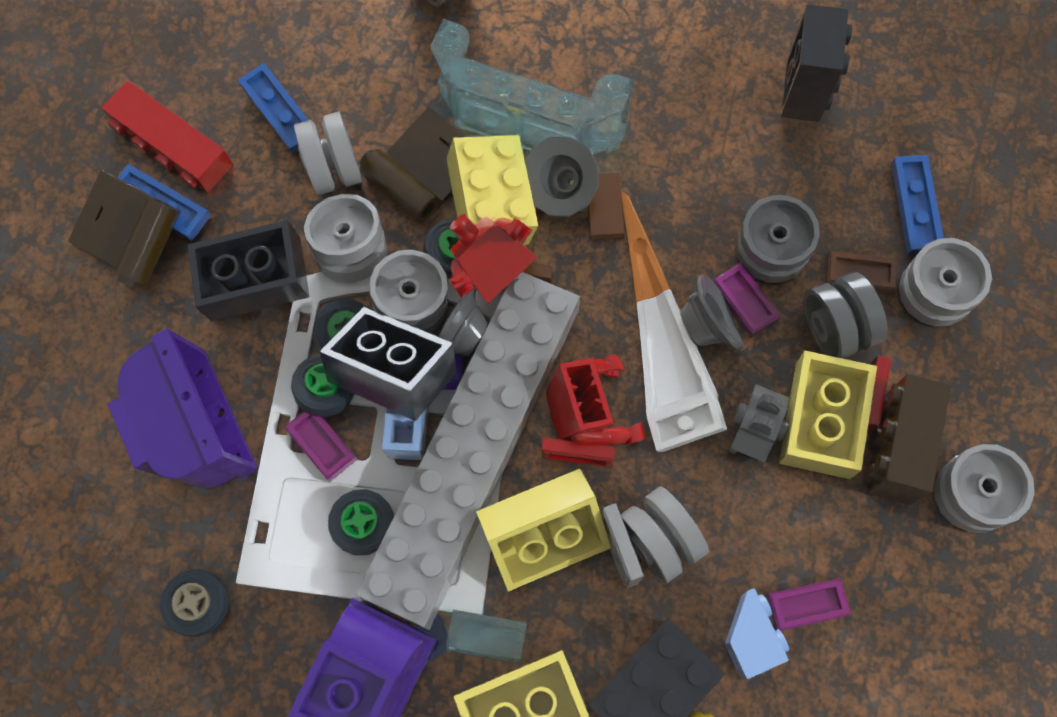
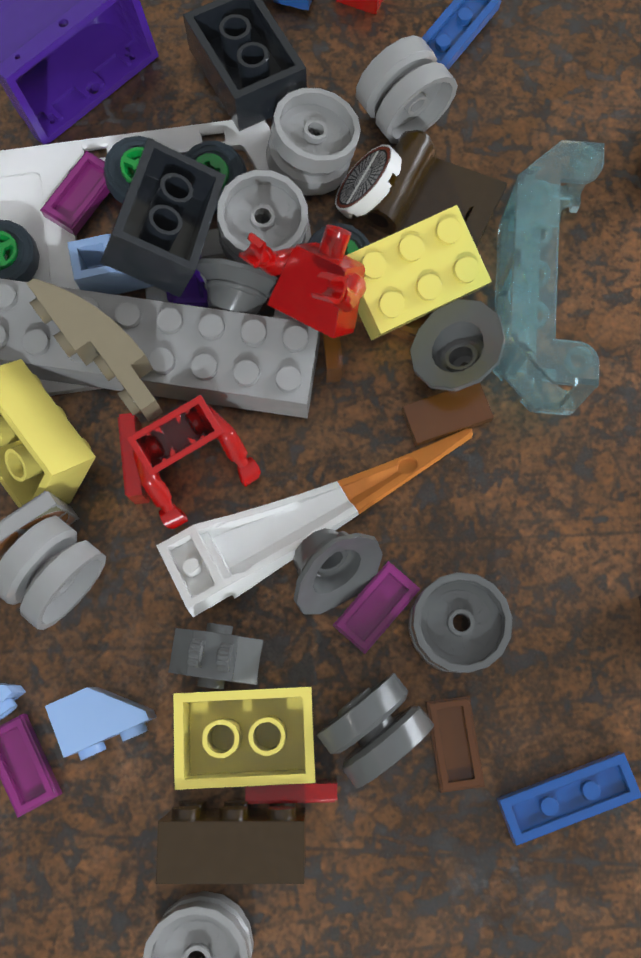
camera: 70 degrees right, 5 degrees up
light grey wheel [898,238,992,327] -> none
none -> dark tan slope [26,278,163,423]
none -> light blue slope [45,687,157,761]
none -> tile [335,145,402,218]

